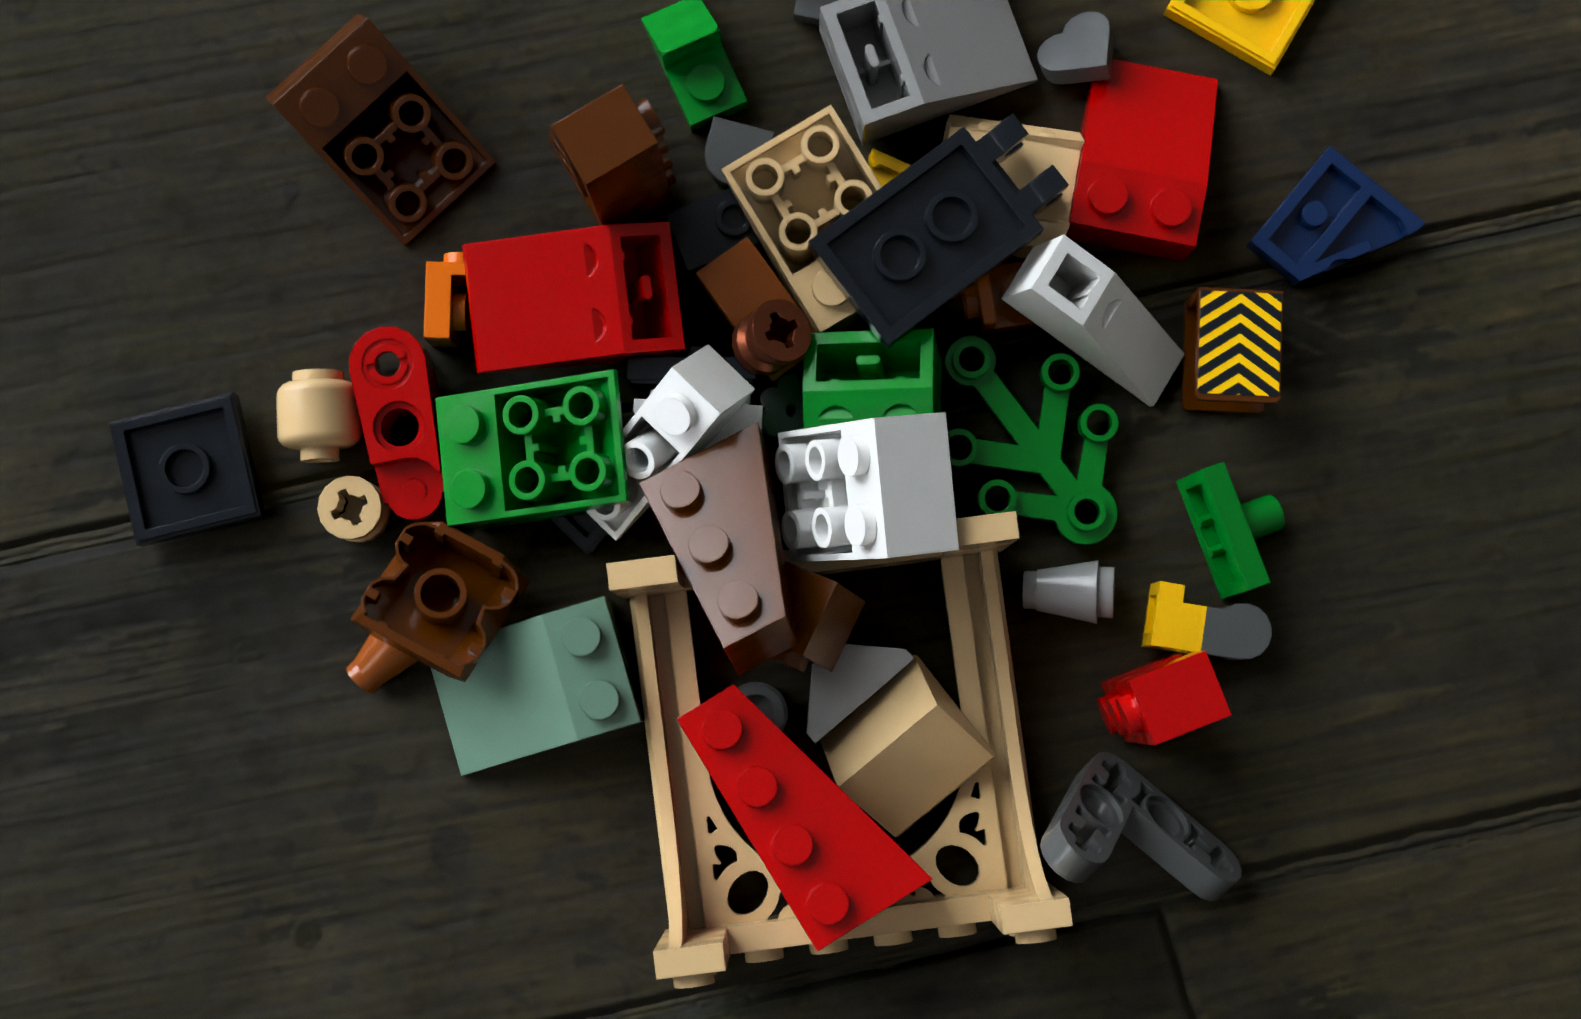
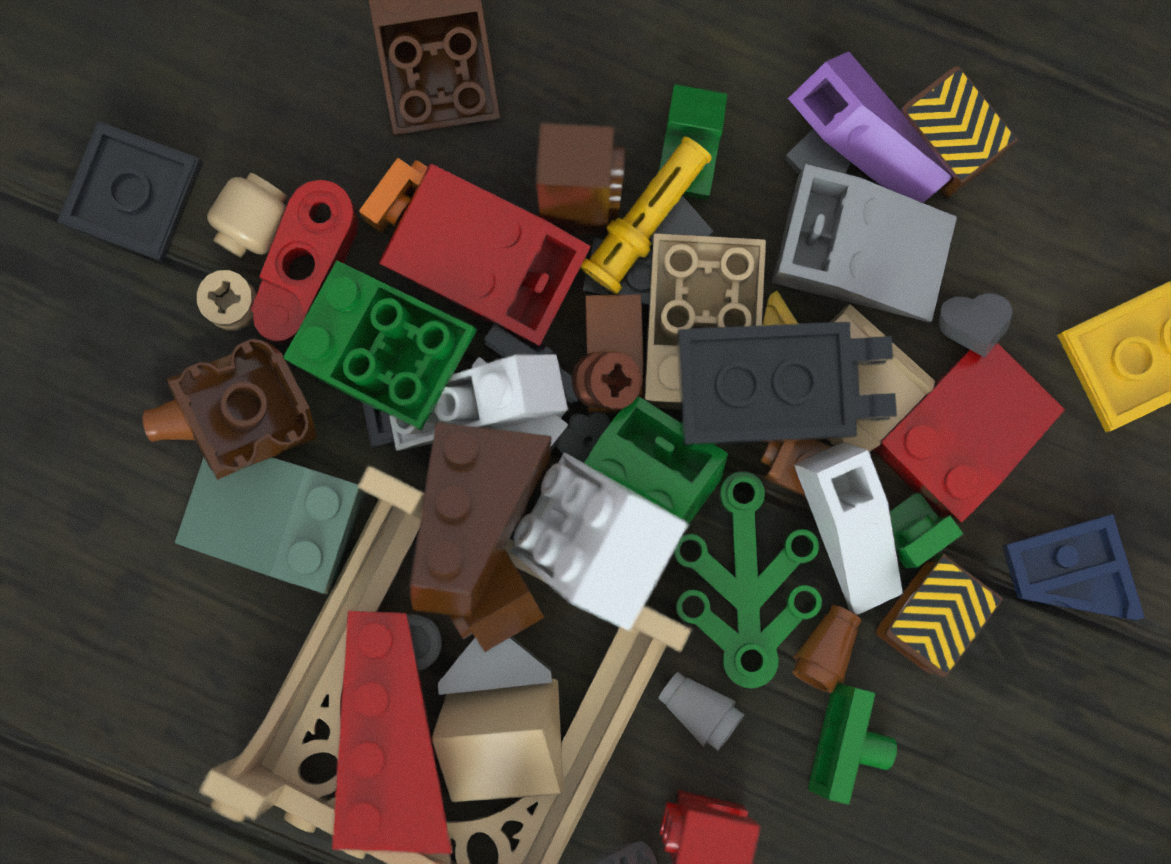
camera: 30 degrees right, 0 degrees up
leg [1141,581,1272,660] -> none
none -> yellow pin [580,136,712,295]
none -> dark orange cone [792,605,862,693]
none -> green bracket [889,493,963,568]

